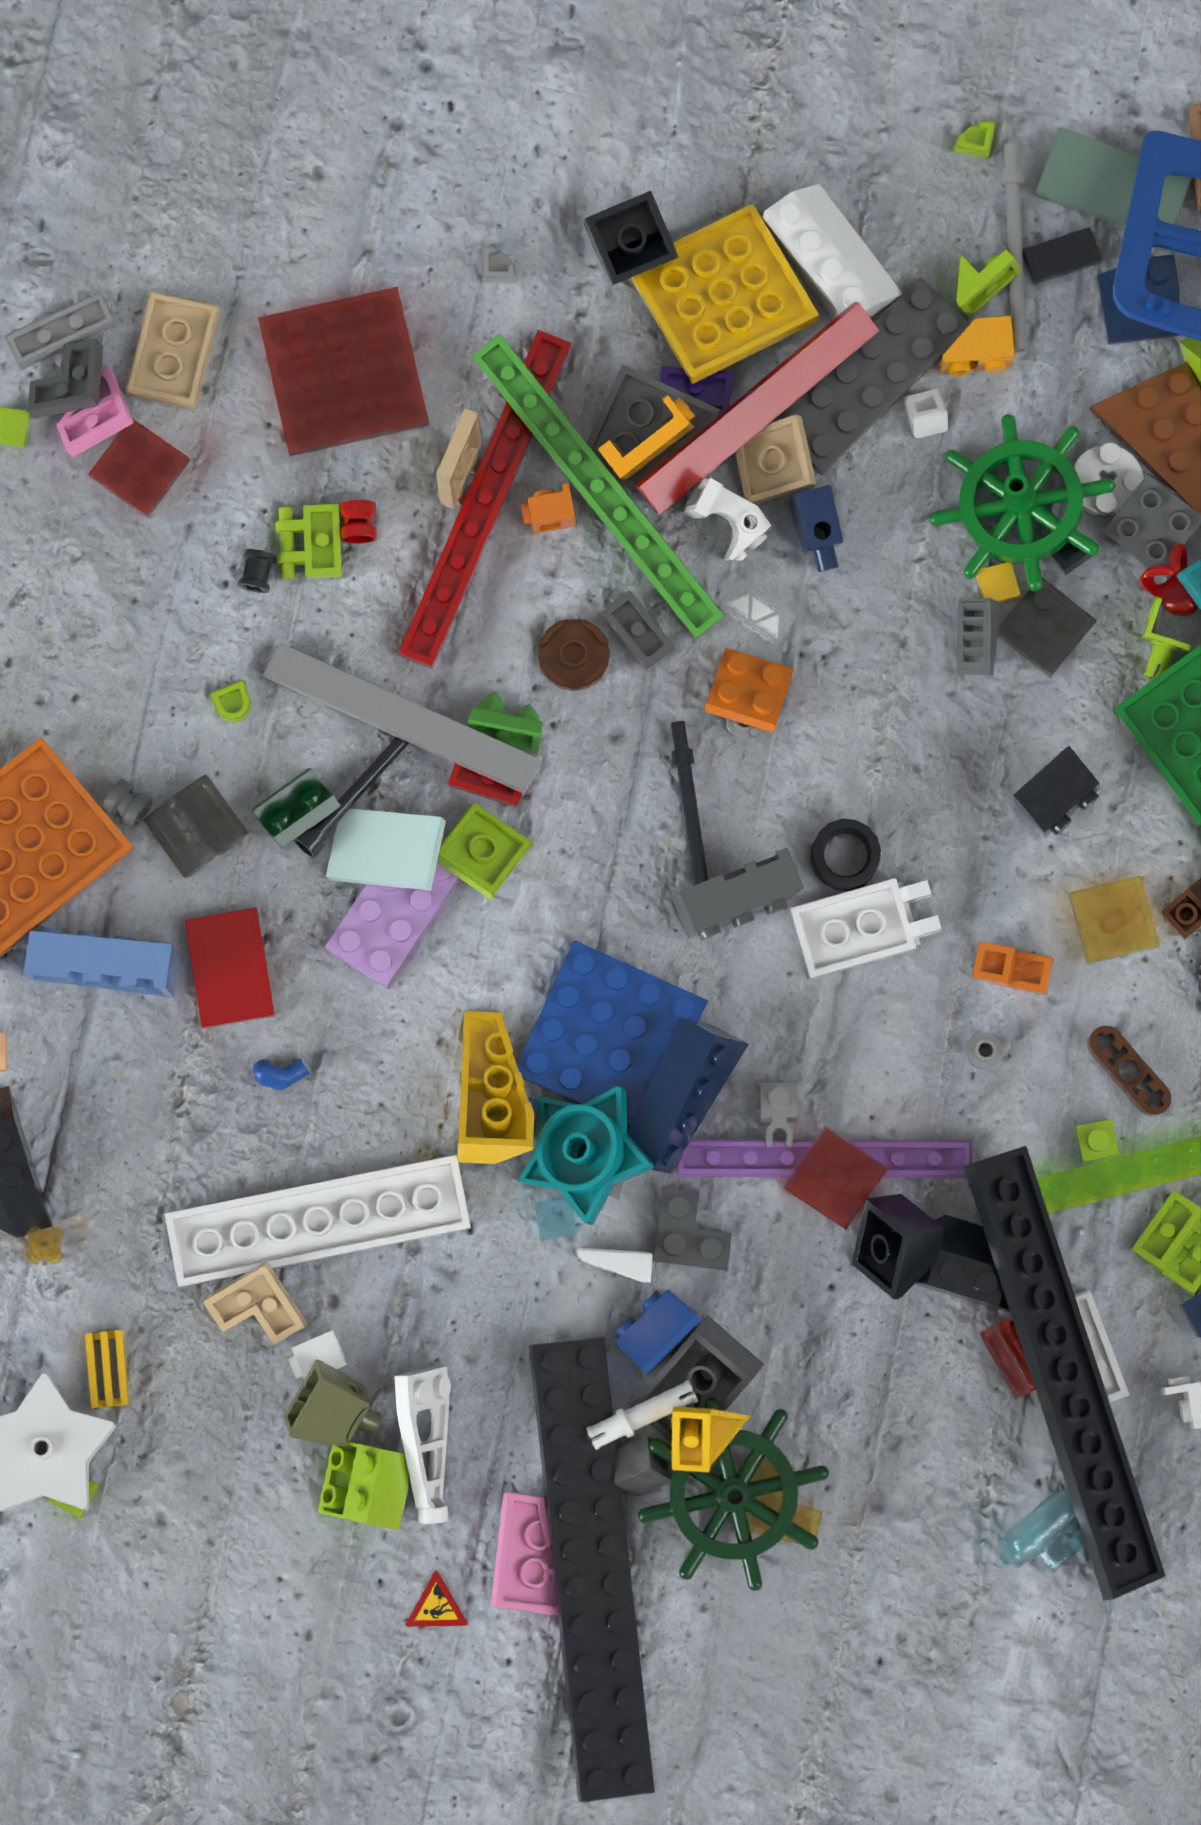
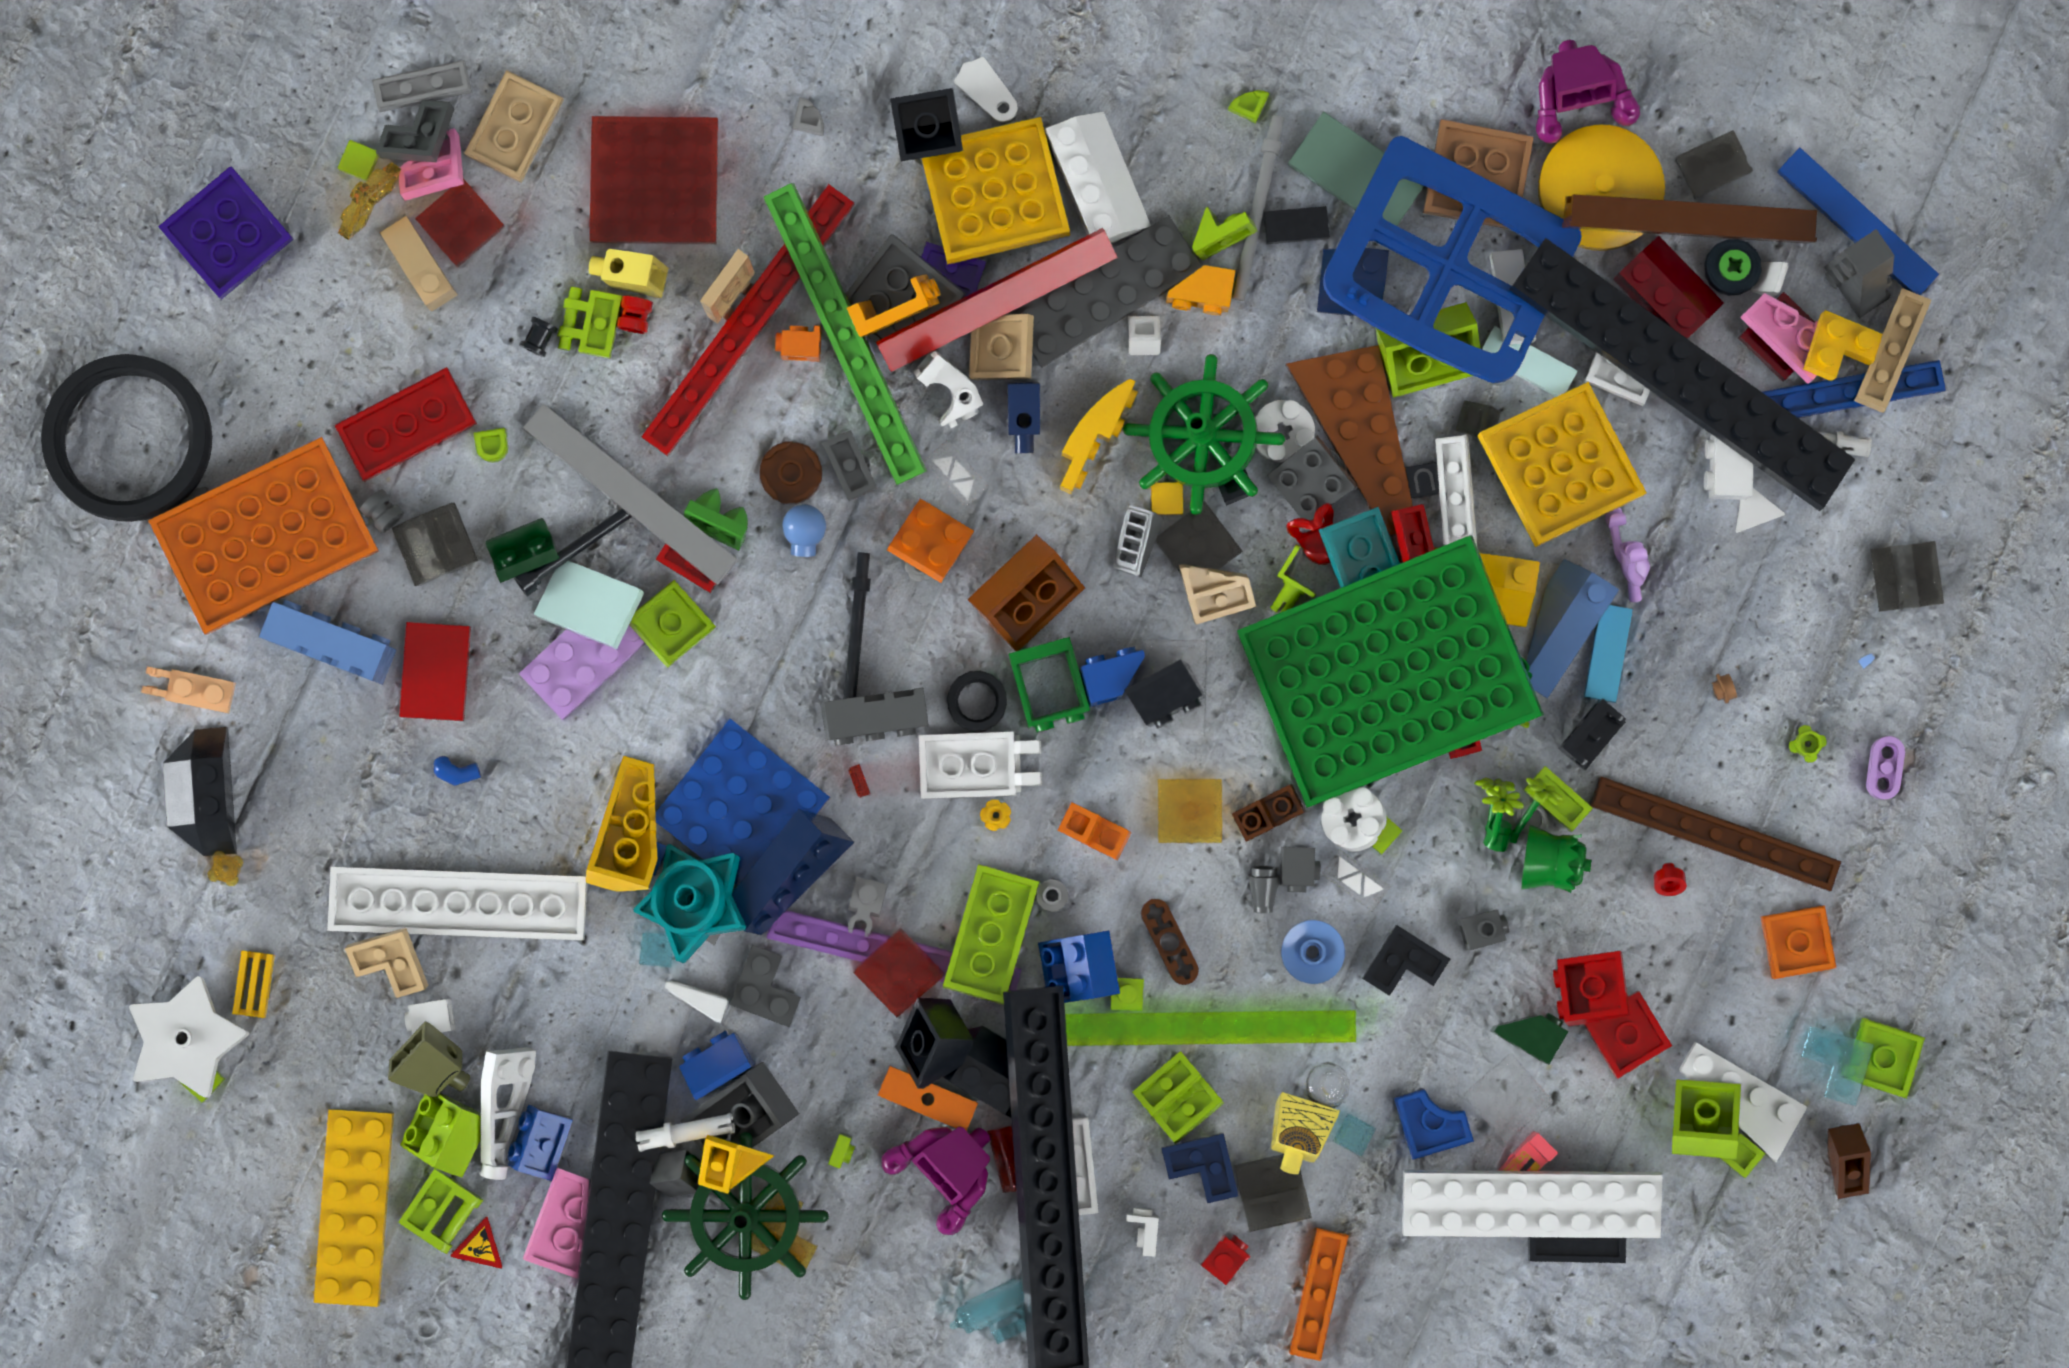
camera: 10 degrees right, 5 degrees up
none -> yellow plate [313,1109,394,1307]
none -> red tile [334,367,477,482]
none -> clear yellow plate [338,162,402,240]
none -> tan slope [380,216,458,312]
none -> lime plate [398,1169,483,1254]
none -> bracket [507,1105,573,1181]
none -> light yellow torso [589,249,669,298]
none -> medium blue piece [782,504,826,557]
none -> lime plate [828,1133,856,1169]
none -> clear red tile [848,764,871,799]
none -> orange tile [877,1066,978,1131]
none -> magenta torso [881,1126,990,1235]
none -> lime plate [943,864,1039,1005]
none -> white piece [954,57,1018,123]
none -> dark orange slope [967,534,1085,652]
none -> yellow plate [980,799,1011,831]
none -> green window [1008,637,1090,733]
none -> blue slope [1038,930,1120,1003]
none -> yellow slope [1060,379,1138,495]
none -> blue slope [1080,646,1145,707]
none -> tan wing [1179,564,1256,625]

